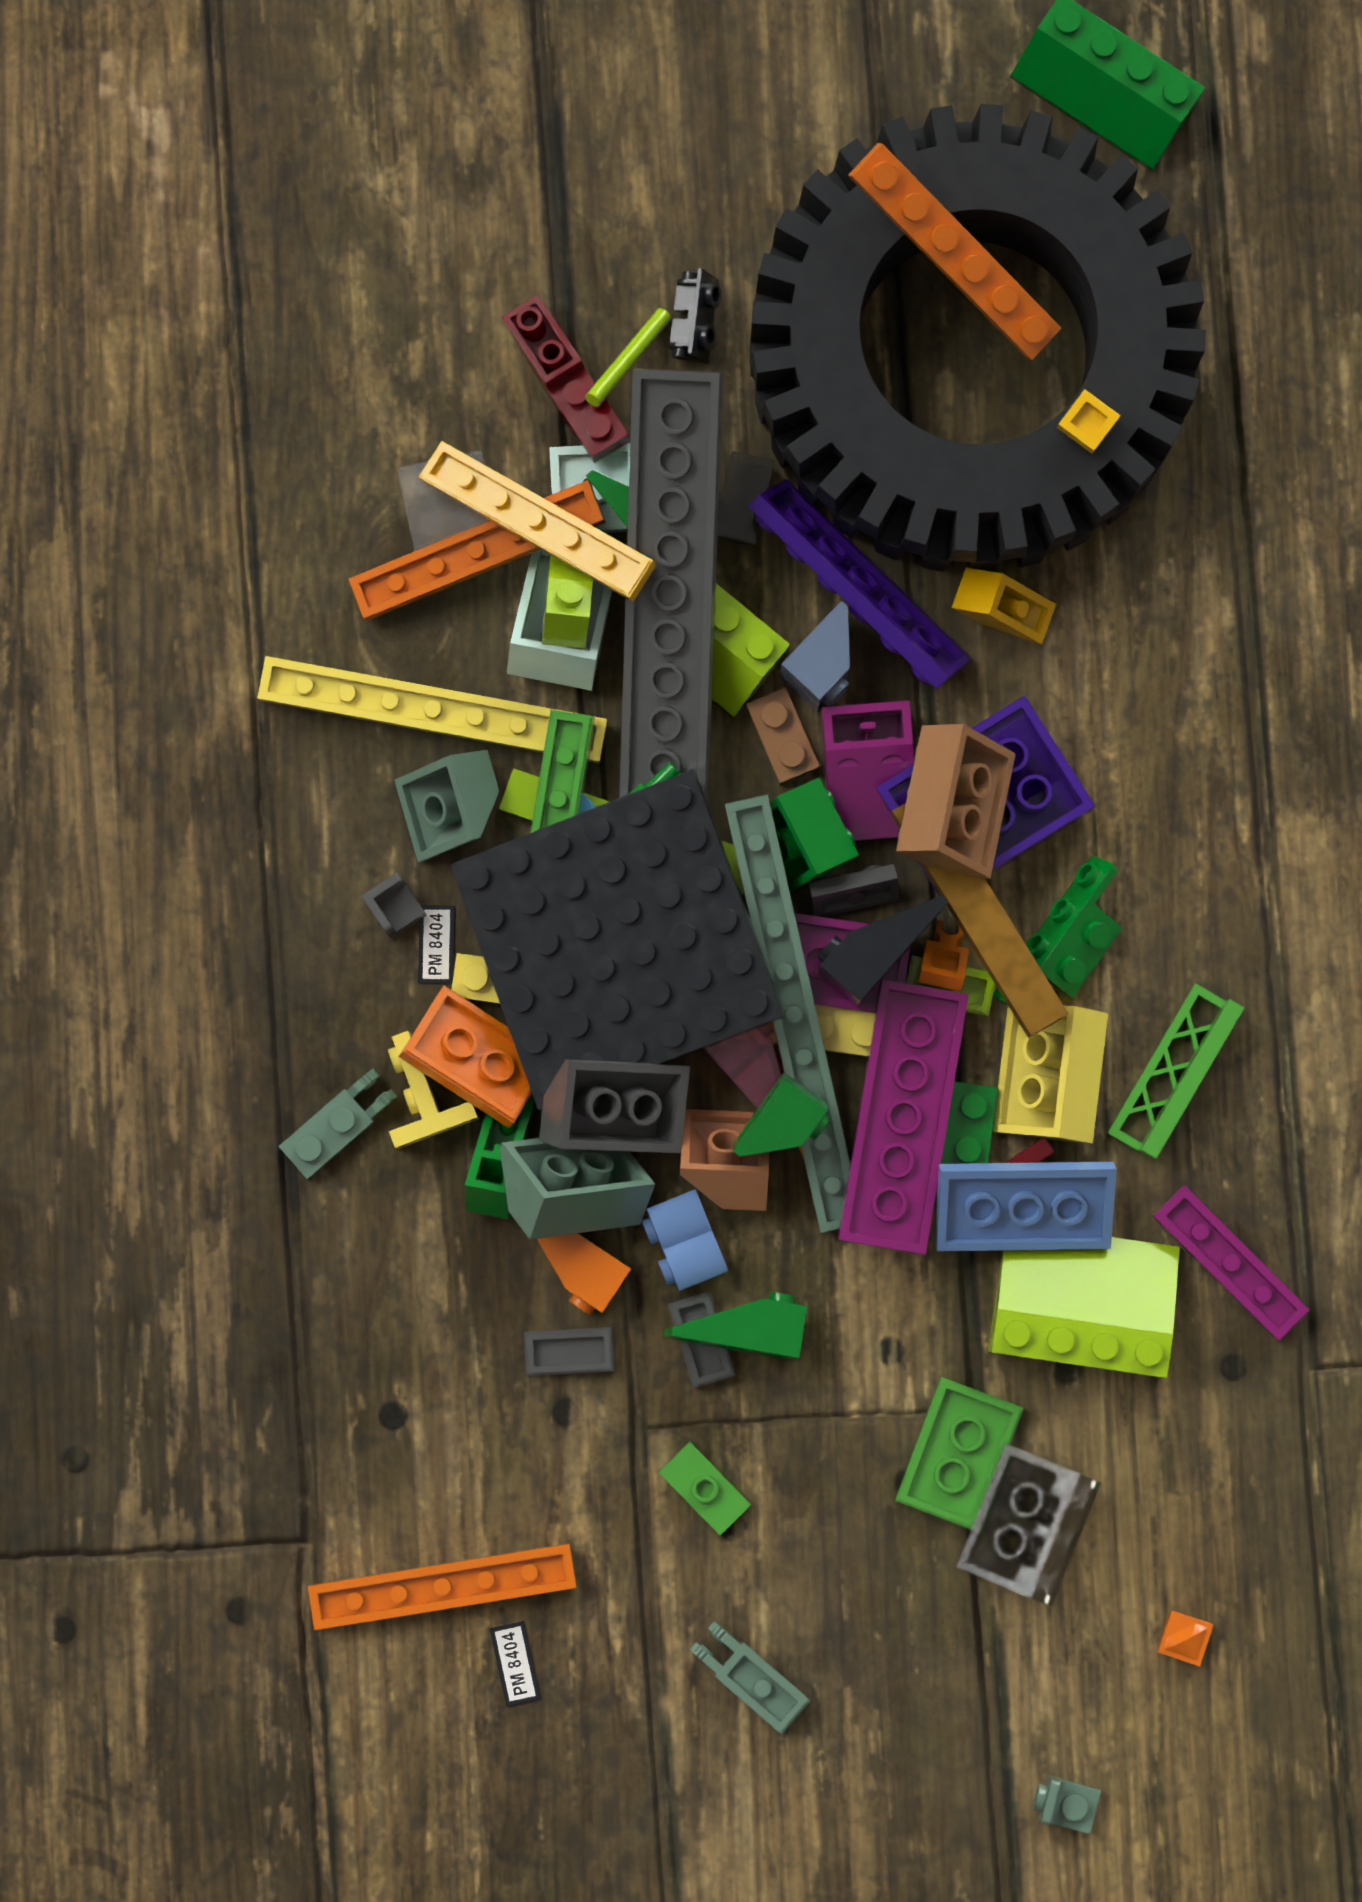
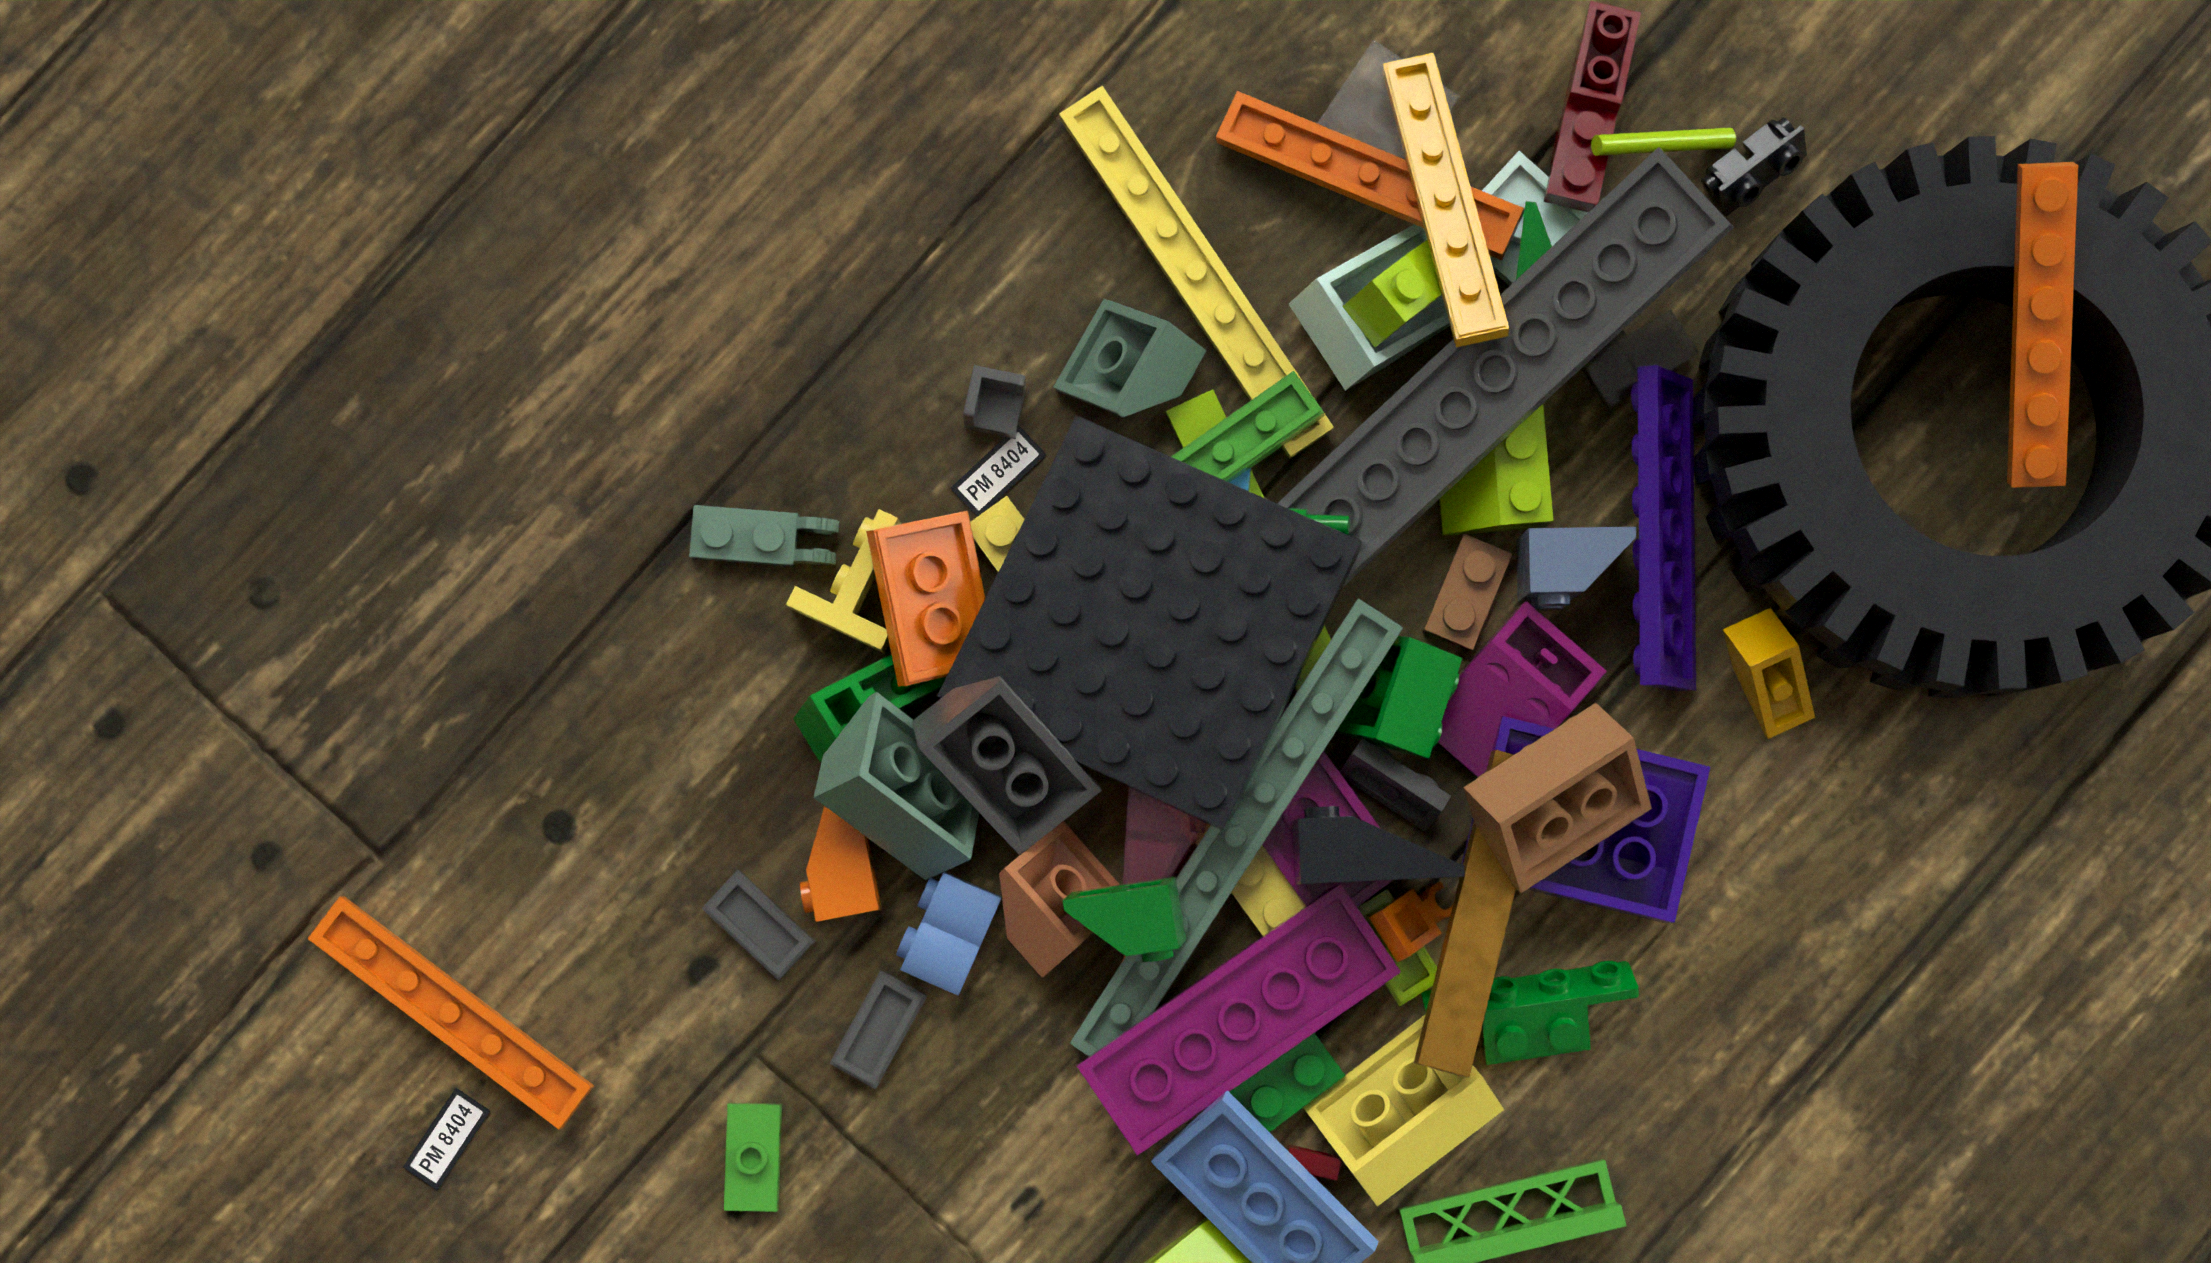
camera: 50 degrees right, 0 degrees up
green slope [662,1292,807,1360] -> none
yellow plate [1057,389,1121,454] -> none

